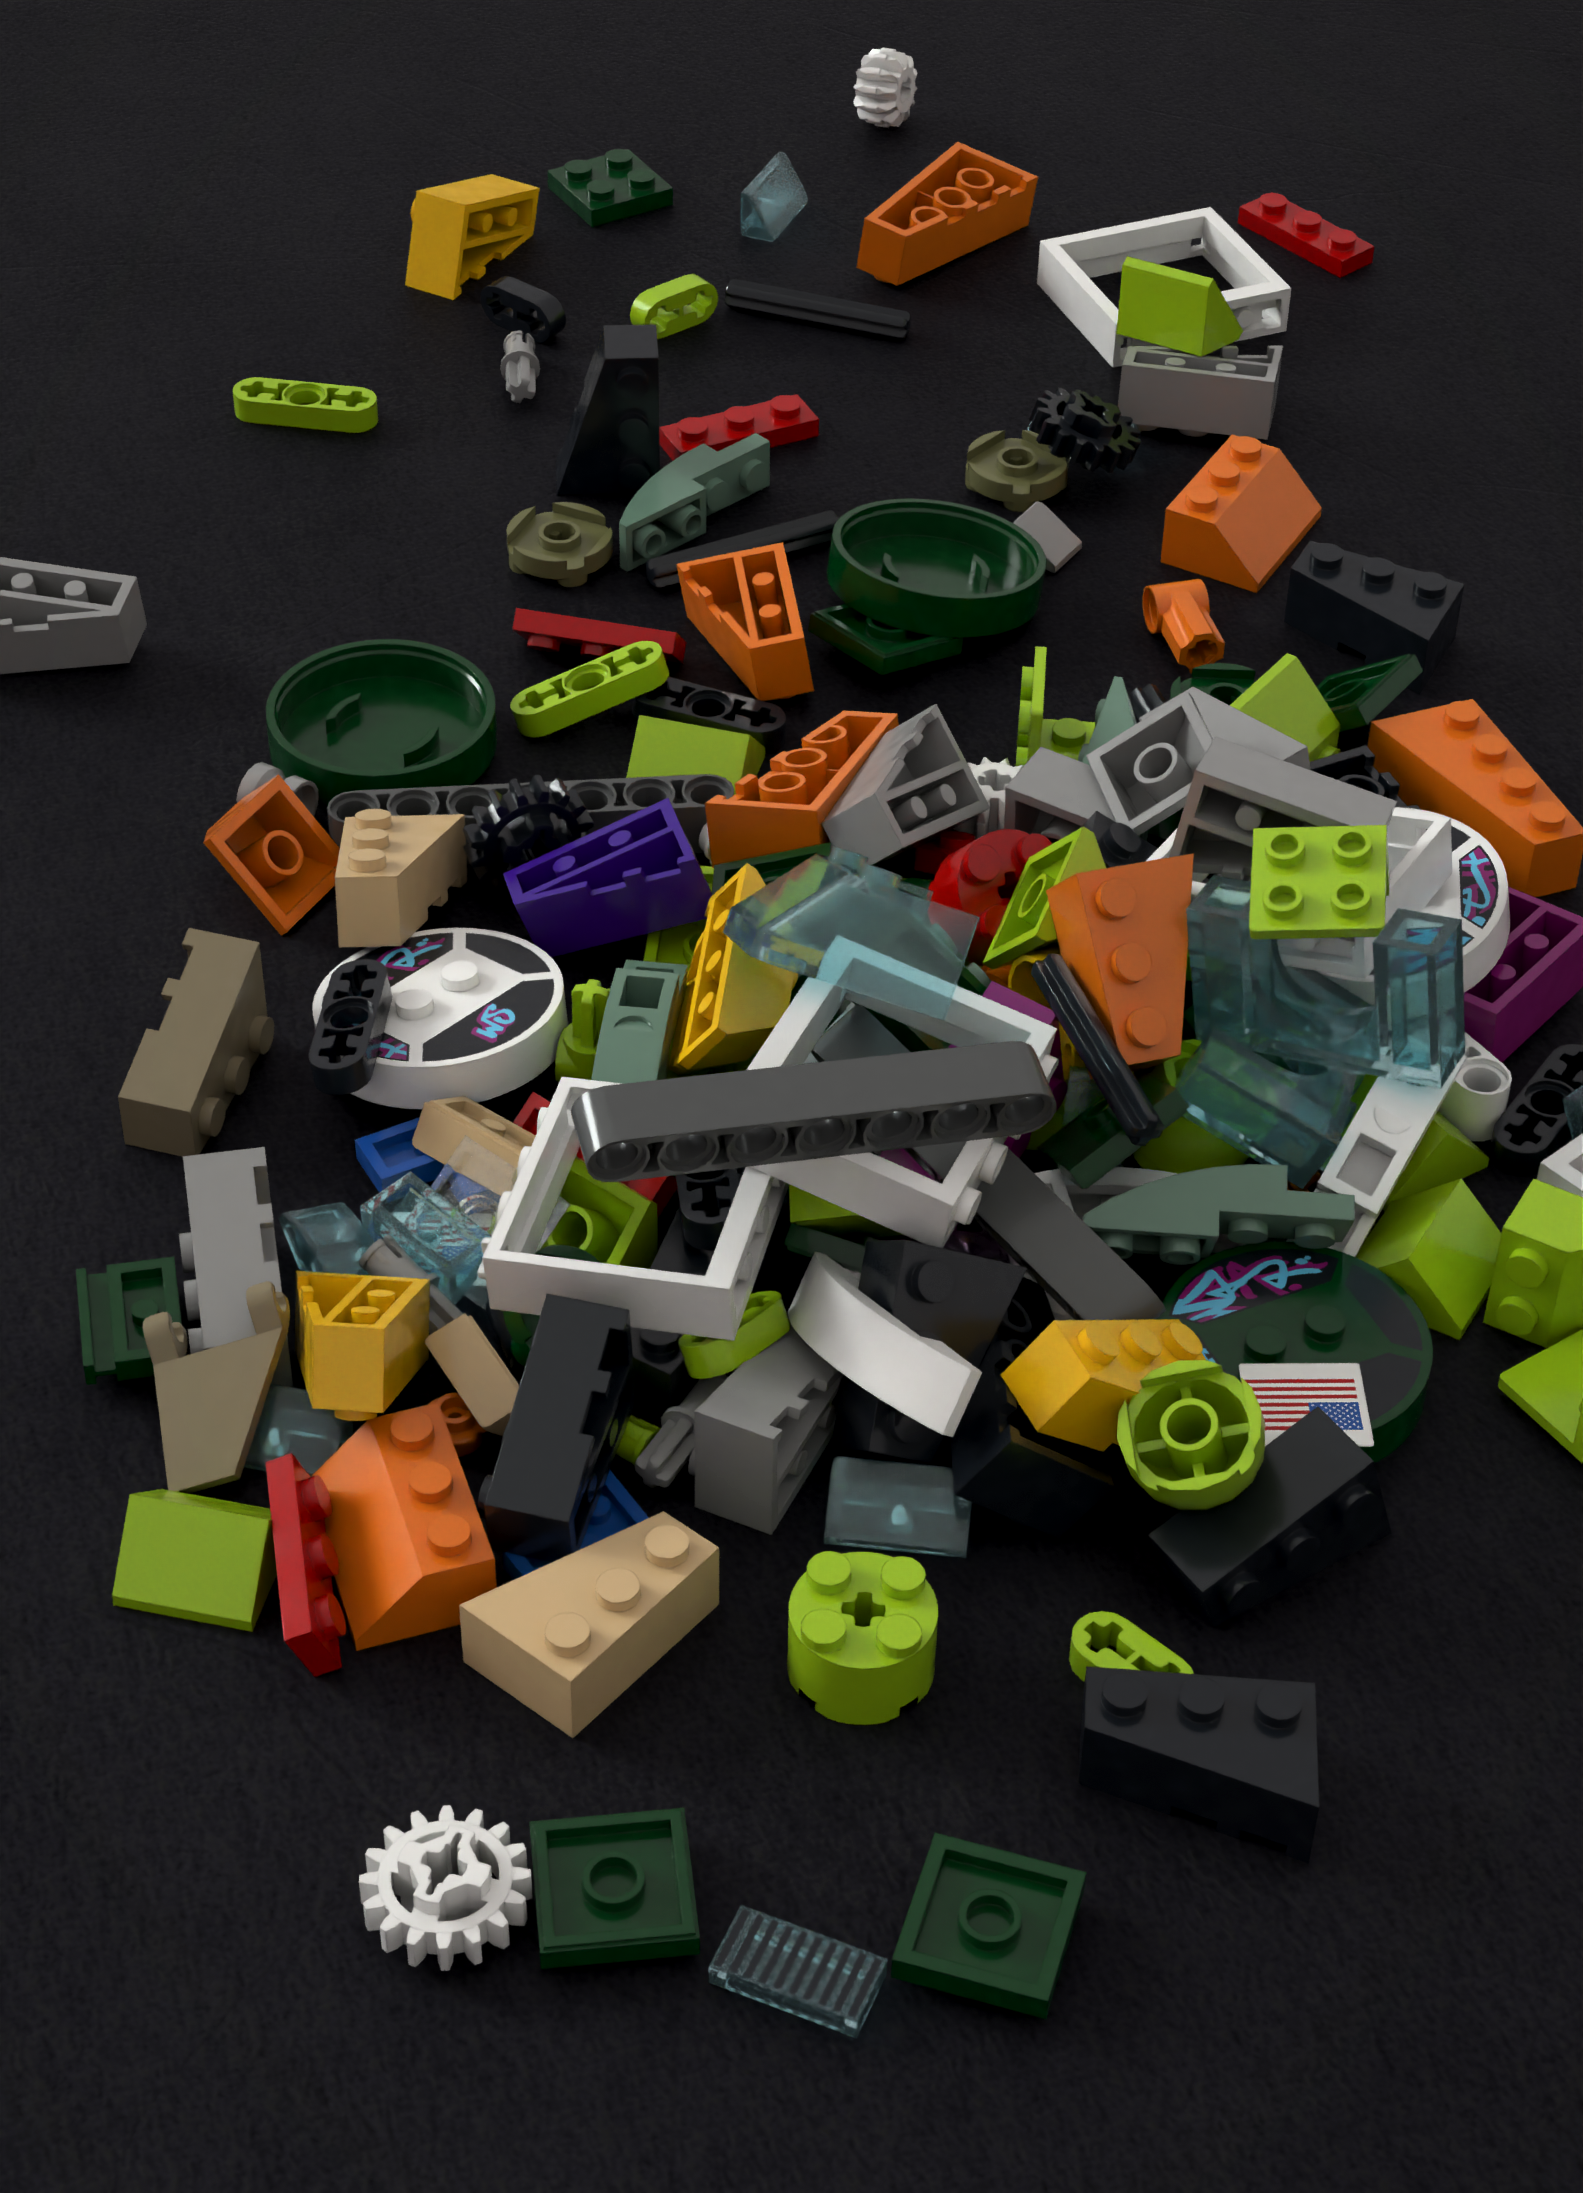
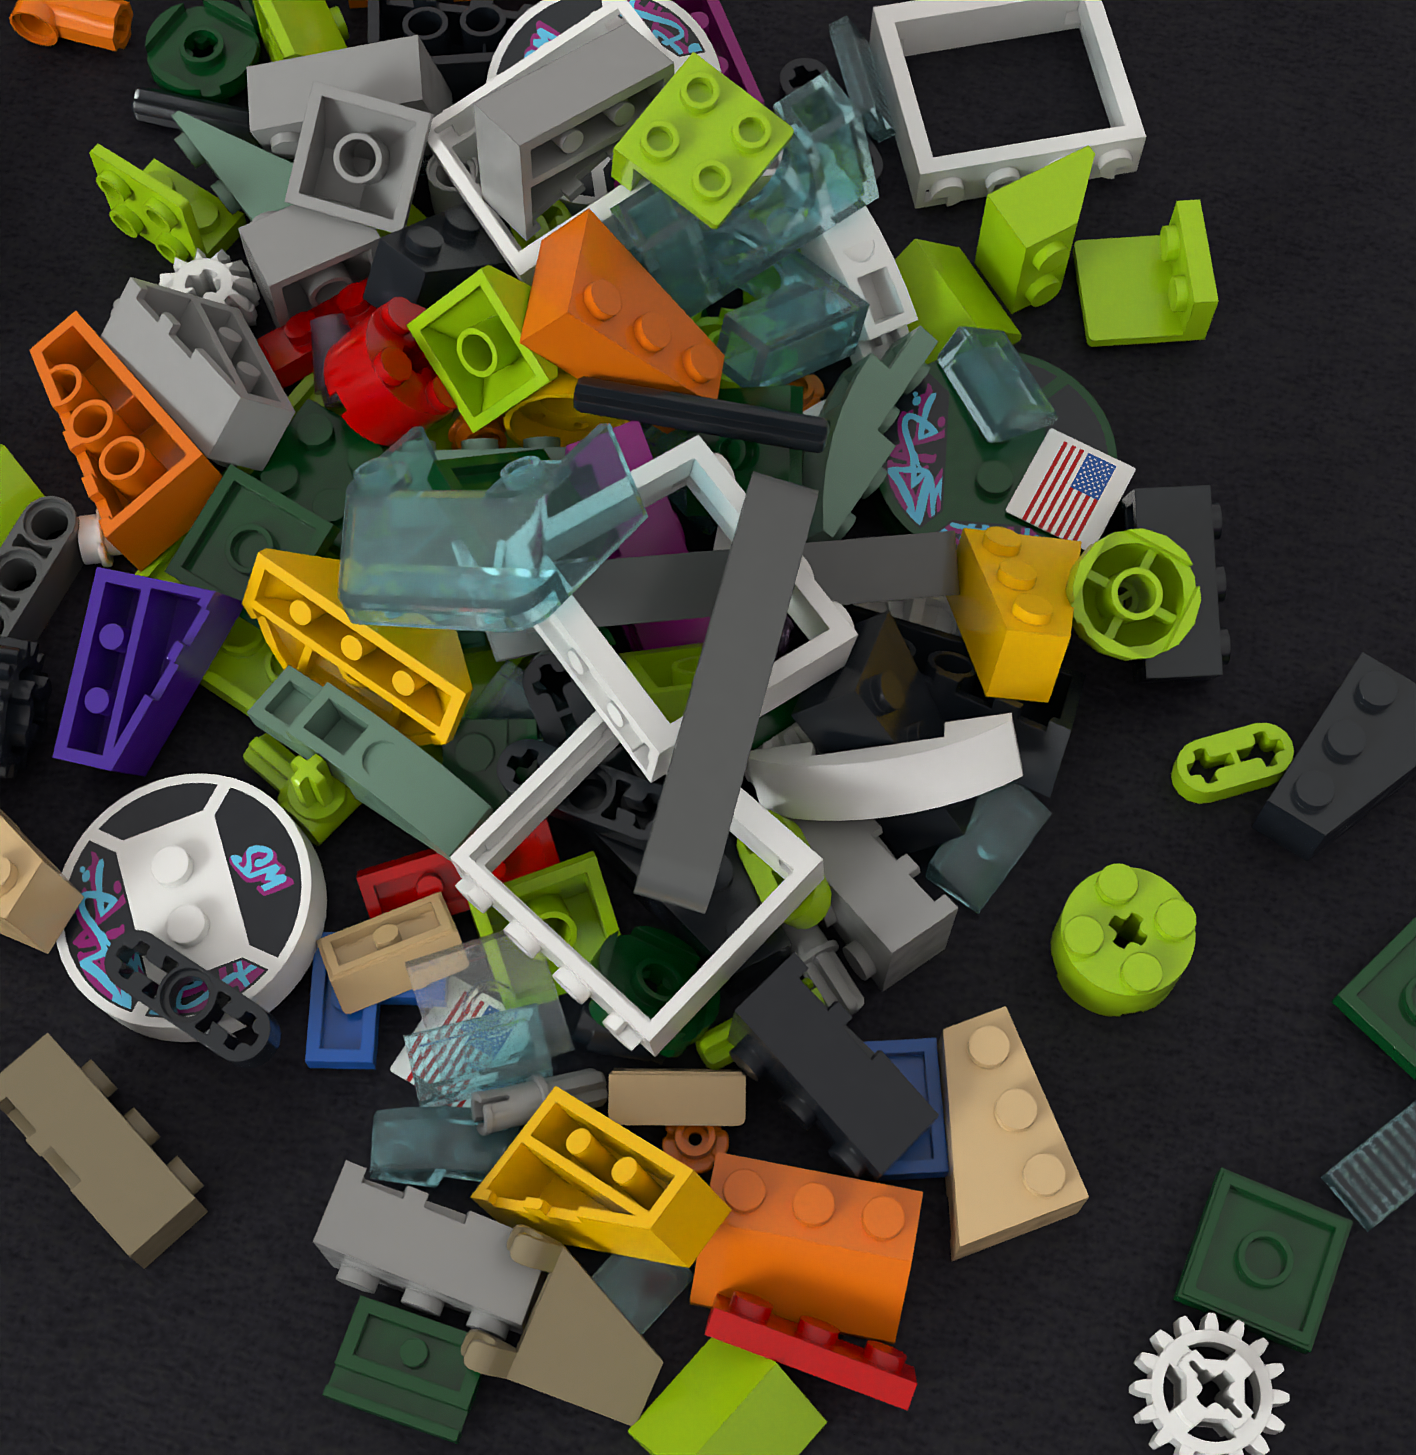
camera: 60 degrees left, 25 degrees up
none -> clear light blue slope [937,326,1058,443]

